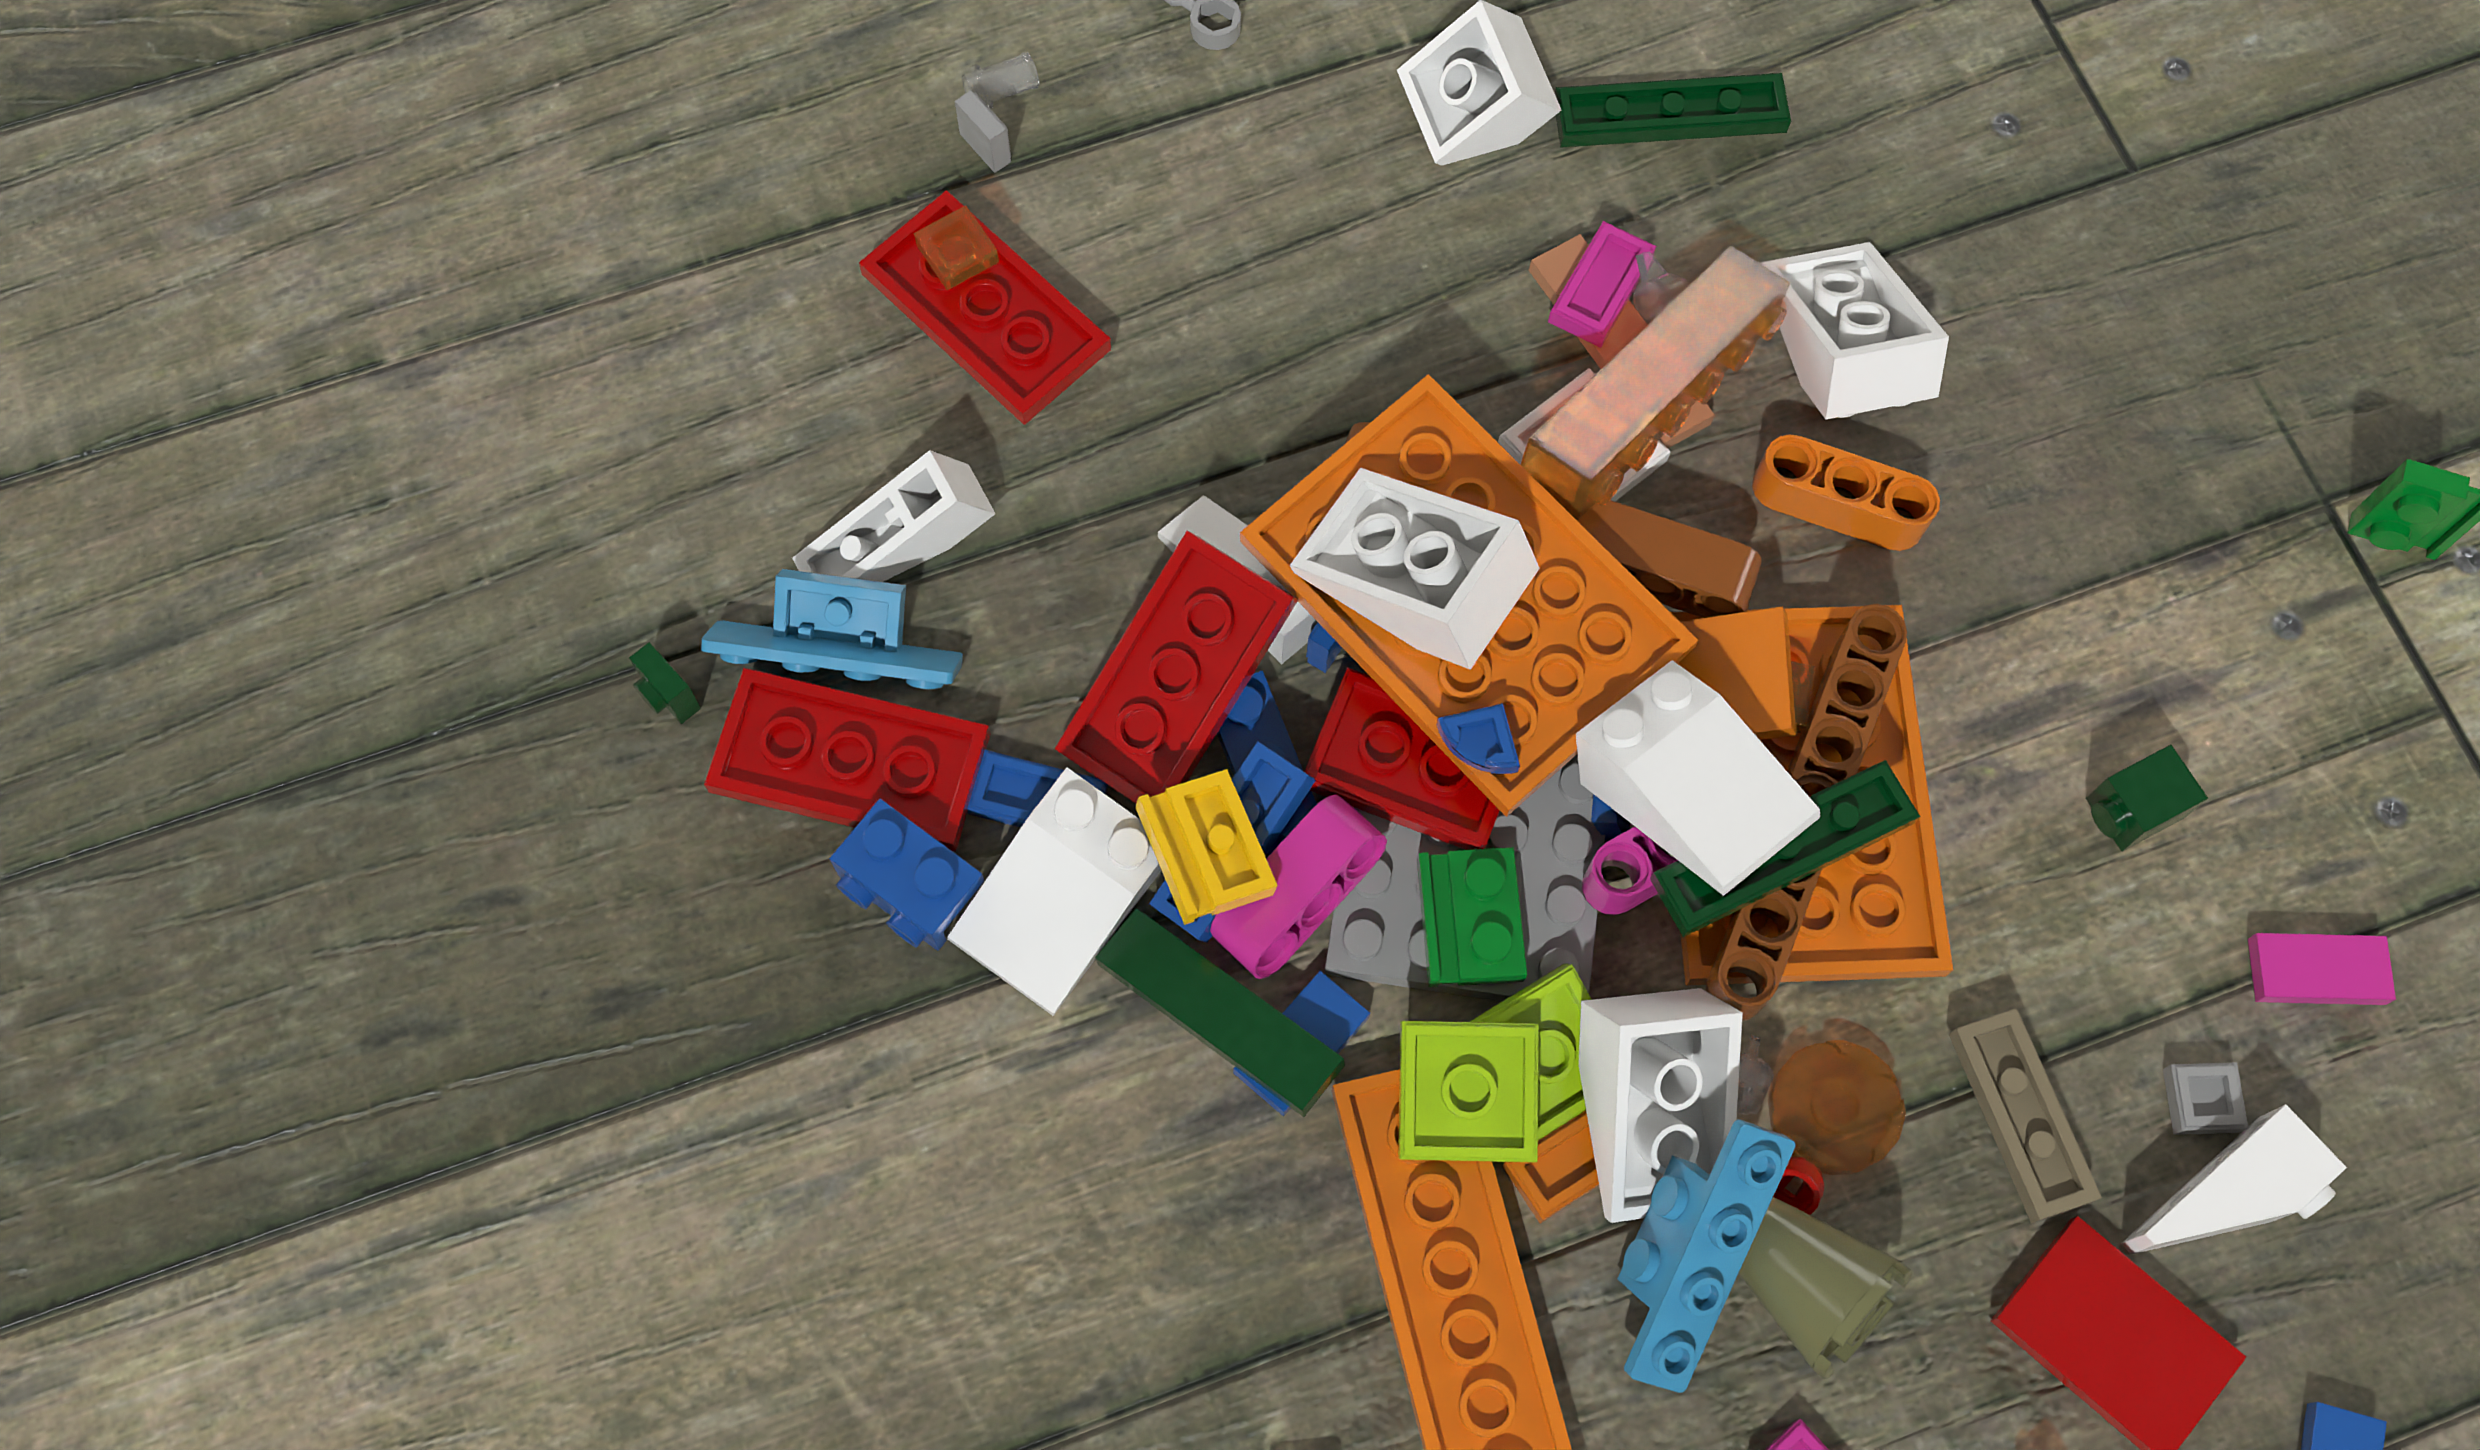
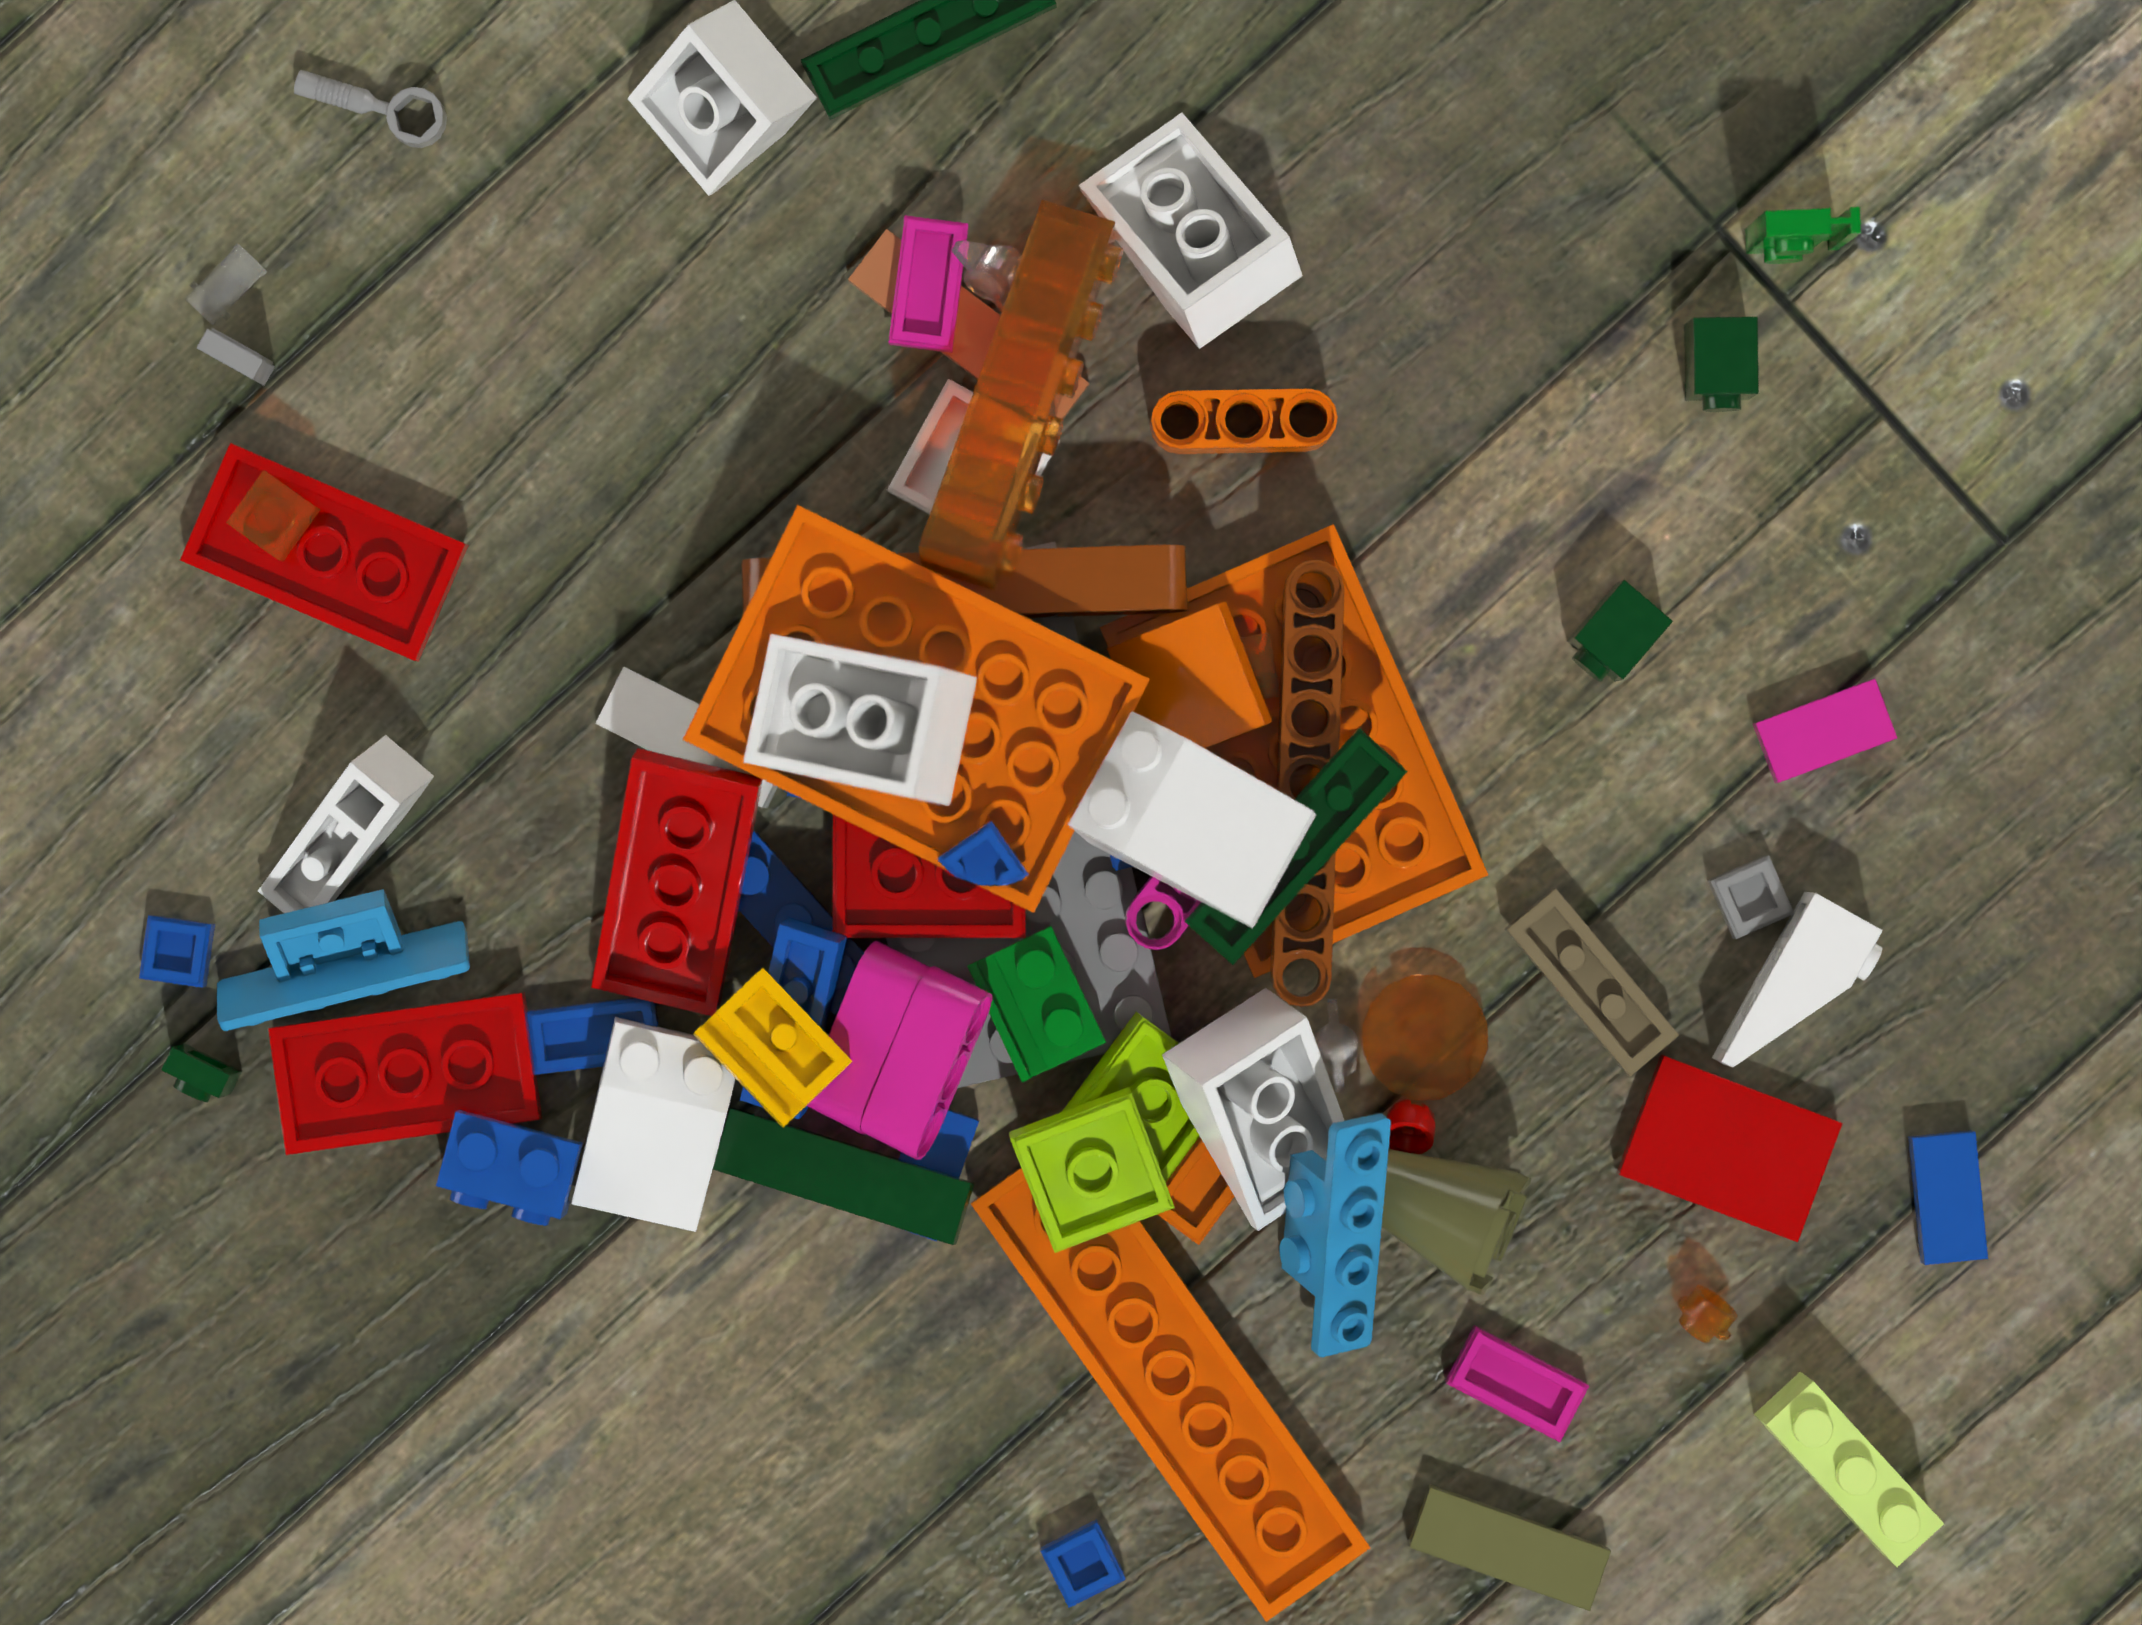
camera: 20 degrees left, 20 degrees up
none -> blue tile [139,915,215,988]
none -> dark pink beam [860,966,993,1160]
none -> dark green brick [1684,316,1759,412]

